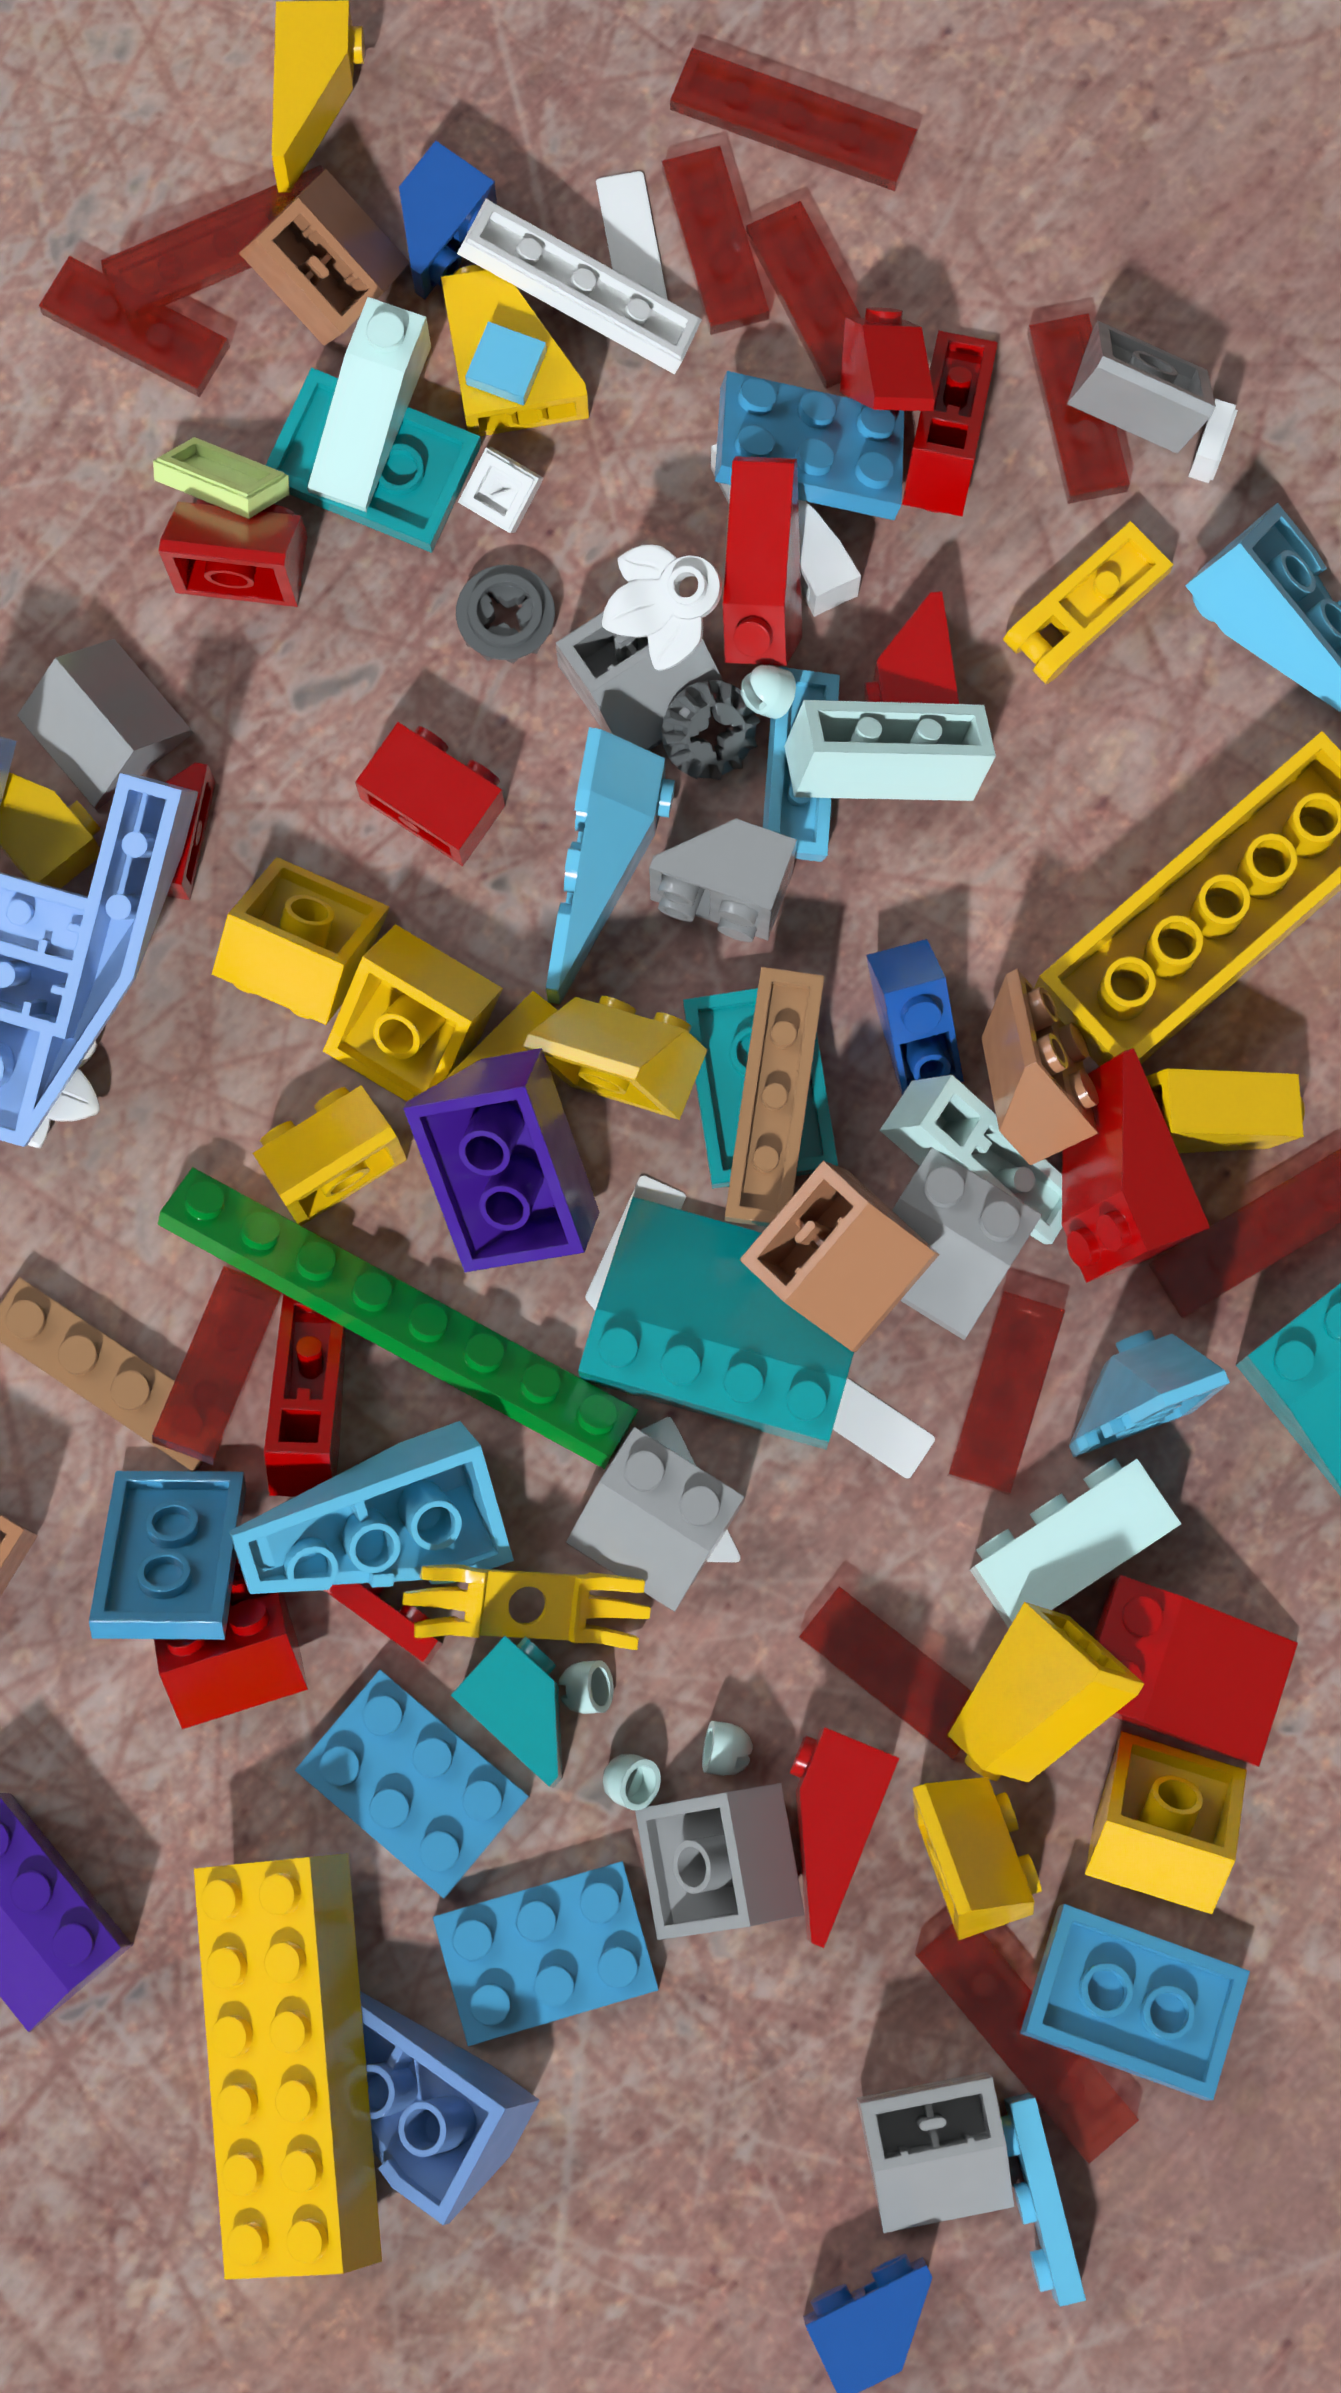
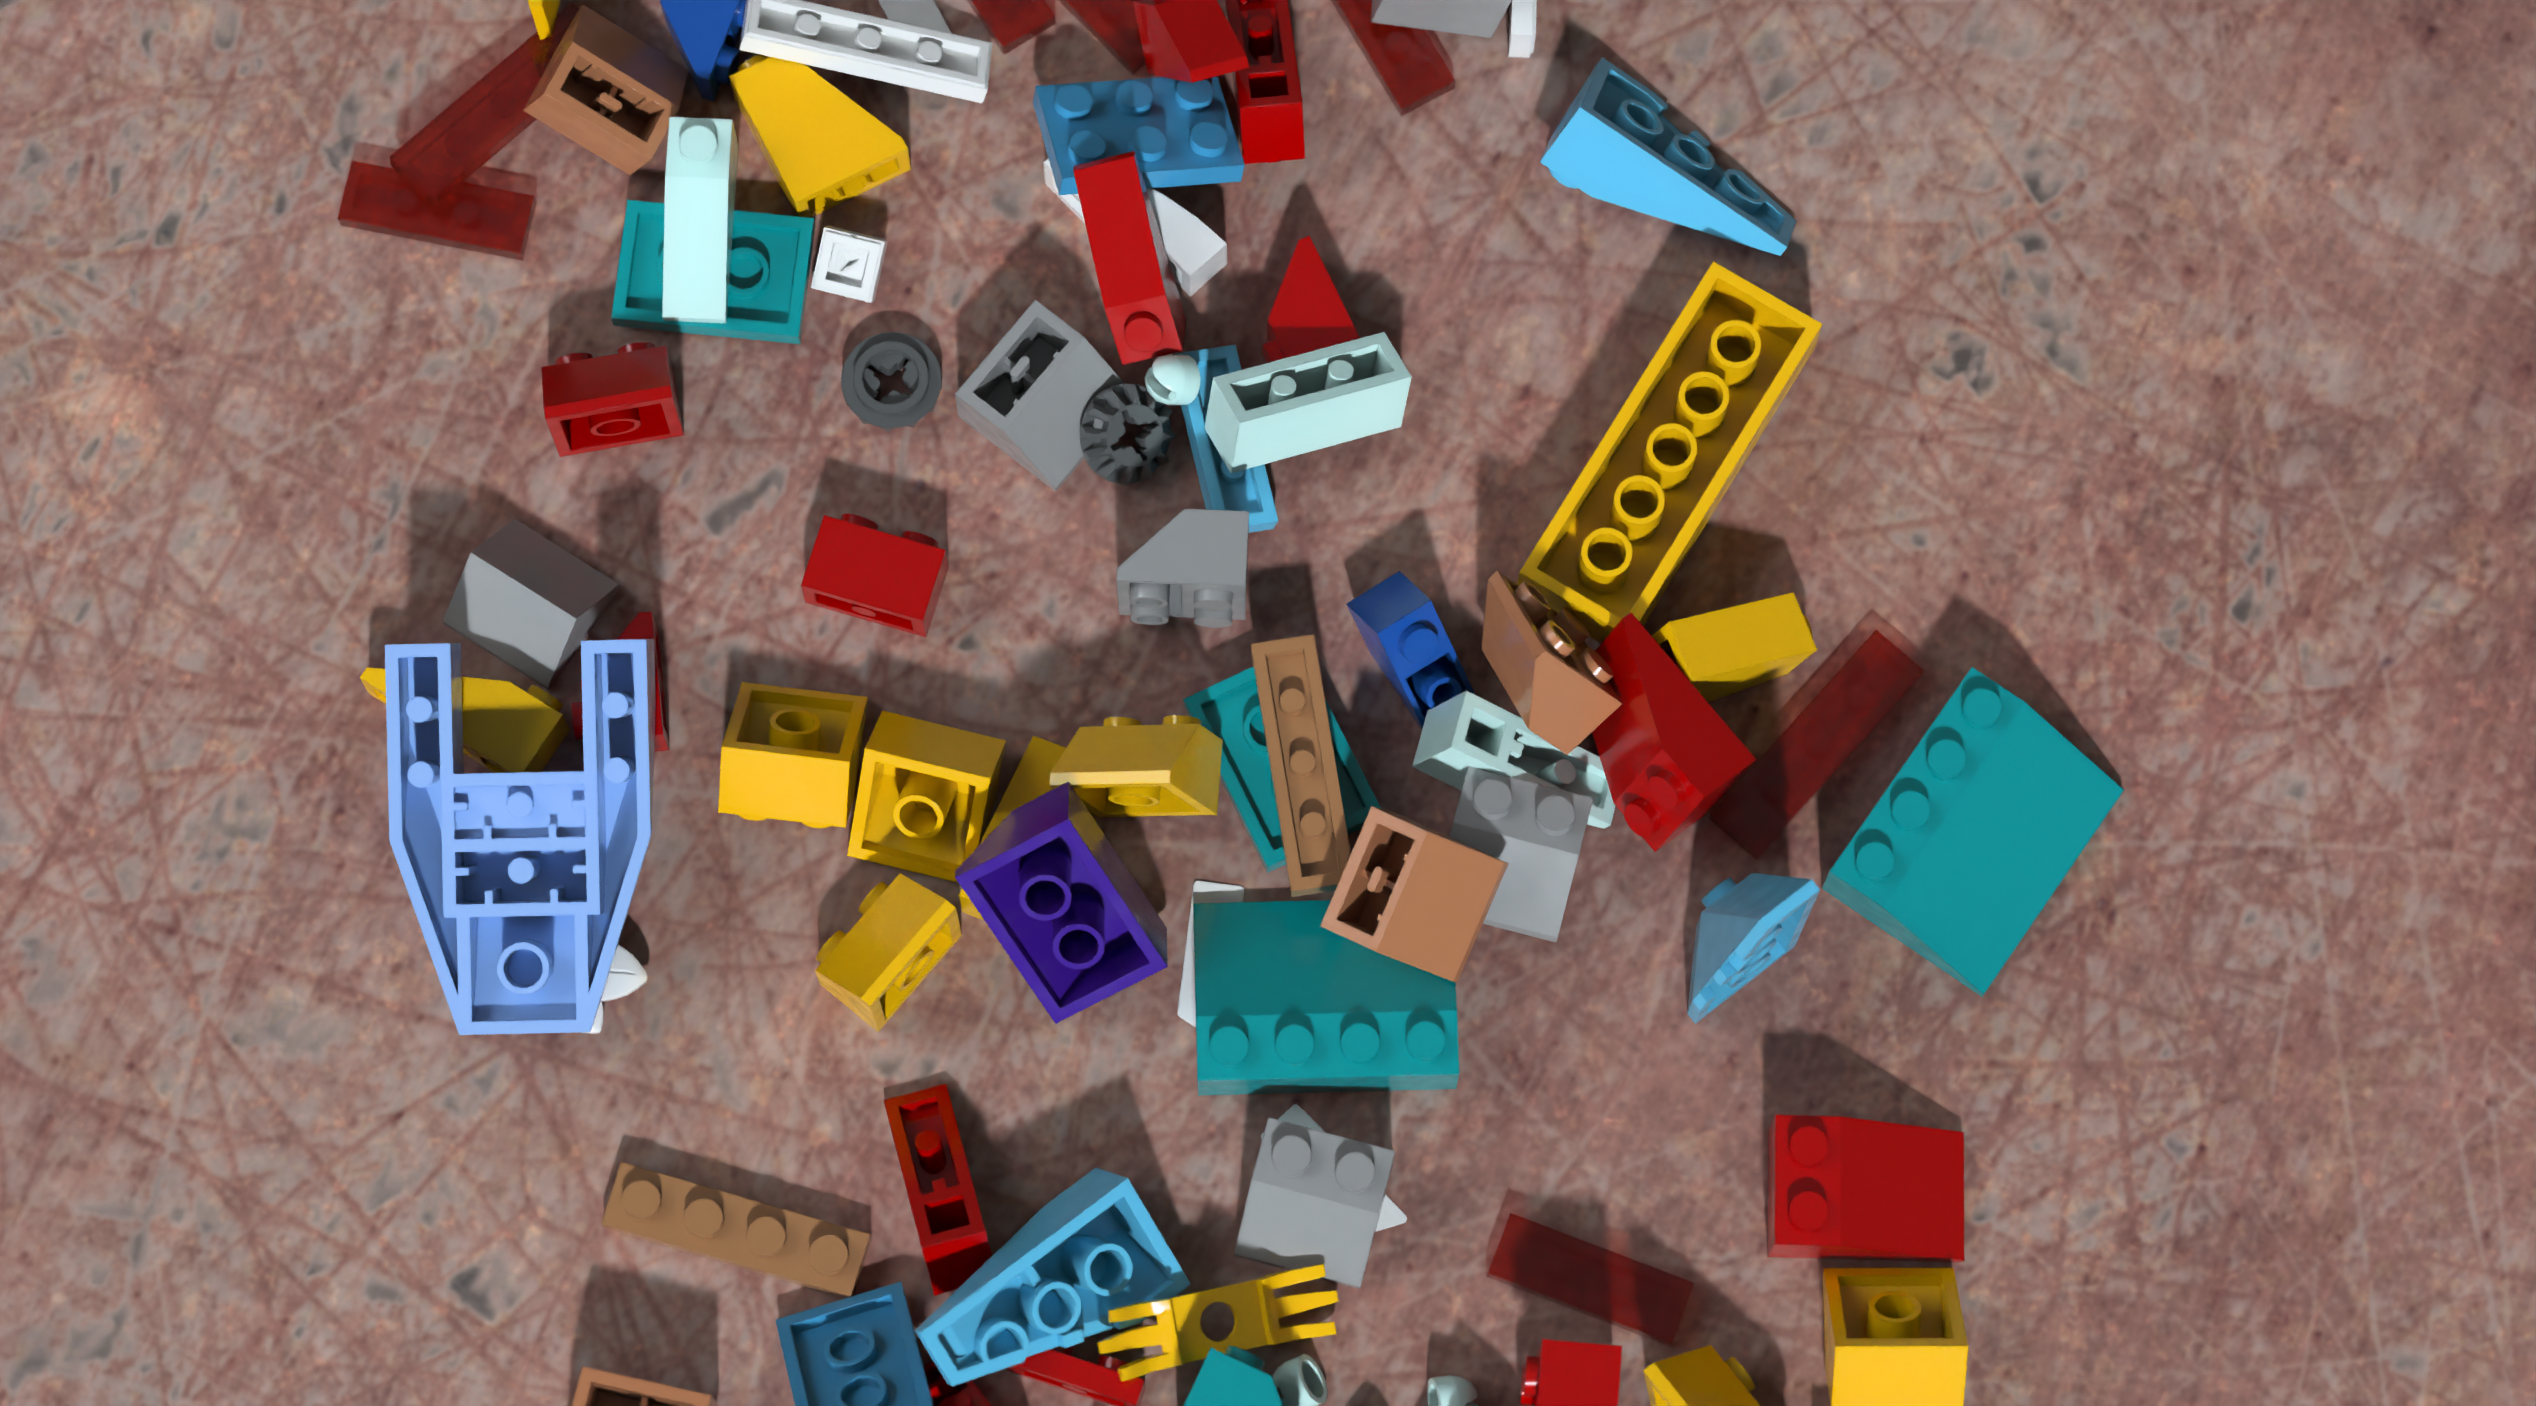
camera: 20 degrees left, 5 degrees down
clear red tile [152,1266,283,1465] -> none
yellowish green tile [153,437,289,519] -> none
green plate [158,1167,638,1469] -> none
medium azure tile [465,321,547,406] -> none
medium azure wedge [546,727,675,1004] -> none
white plate [602,545,722,671] -> none
white sticker [833,1378,935,1478] -> none
clear red tile [947,1291,1065,1495] -> none
yellow slope [948,1602,1144,1783] -> none
light aqua brick [970,1458,1181,1628] -> none
yellow plate [1003,521,1173,684] -> none

